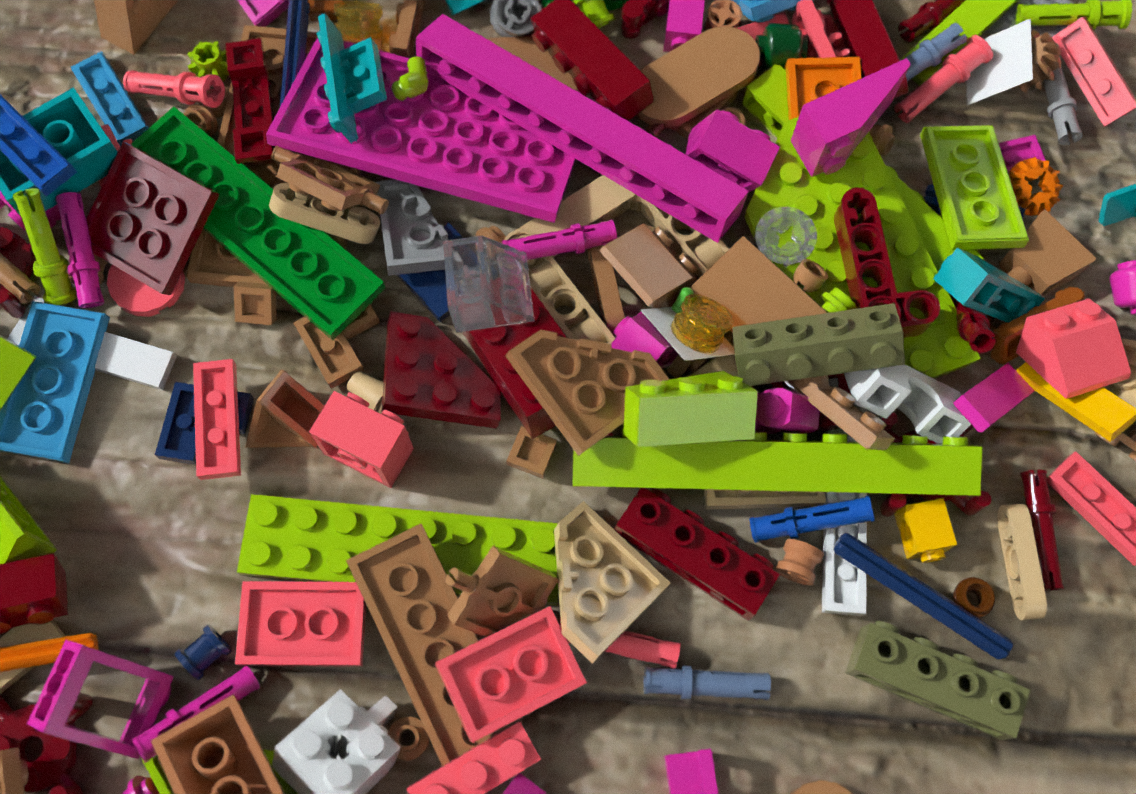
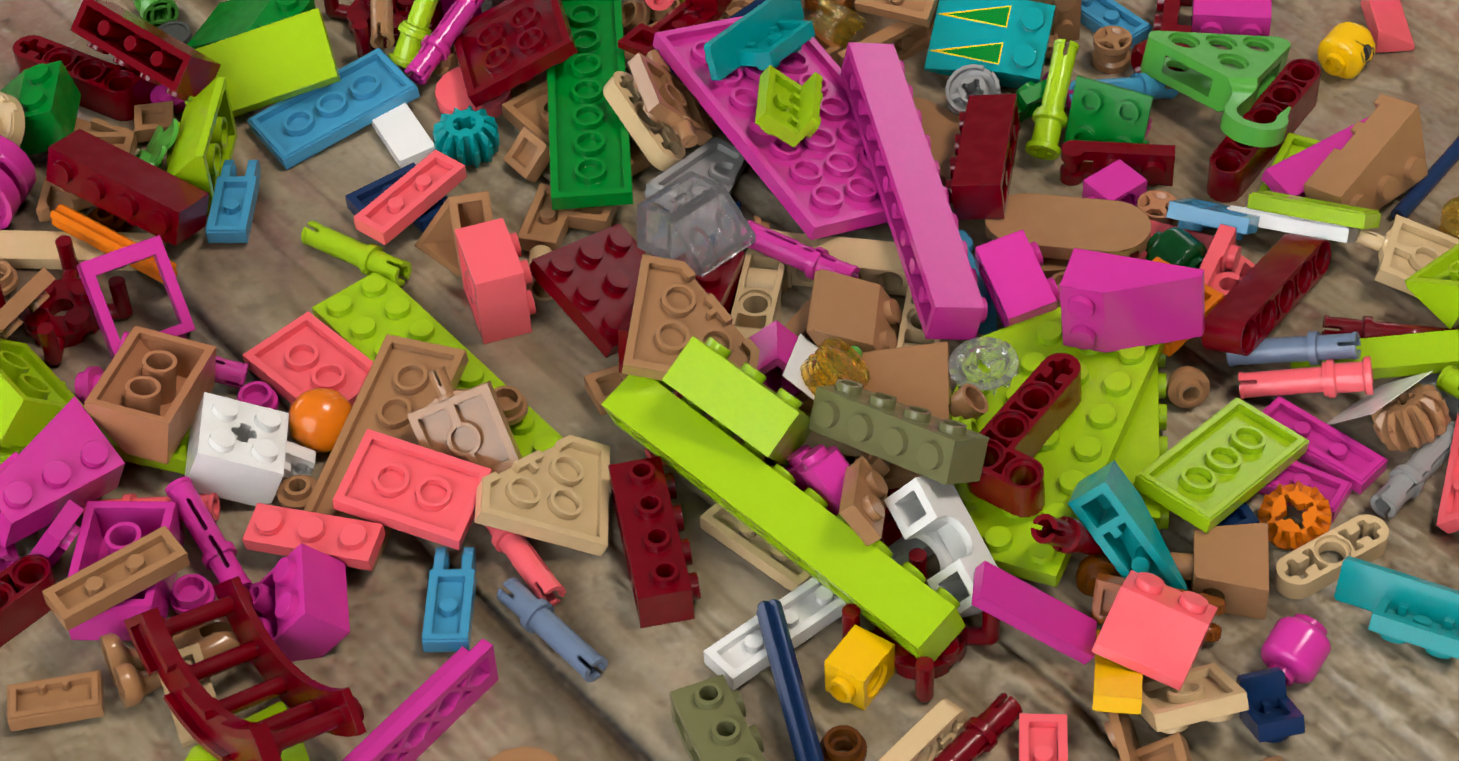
camera: 50 degrees right, 25 degrees down
dark blue bush [174,624,232,680] -> none
lime arm [391,57,428,101] -> none
blue pin [750,495,875,543] -> none
nougat wheel [775,539,824,586] -> none
none -> dark azure hinge [206,160,261,243]
none -> dark pink plate [236,381,279,410]
none -> orange hair [288,388,352,453]
none -> lime pin [301,220,412,286]
none -> dark azure hinge [422,547,477,652]
none -> teal gear [433,105,500,169]
none -> medium nougat plate [494,386,528,426]
none -> lime bracket [755,65,823,148]
none -> dark pink tile [1262,396,1388,495]
none -> tan beam [1274,514,1389,599]

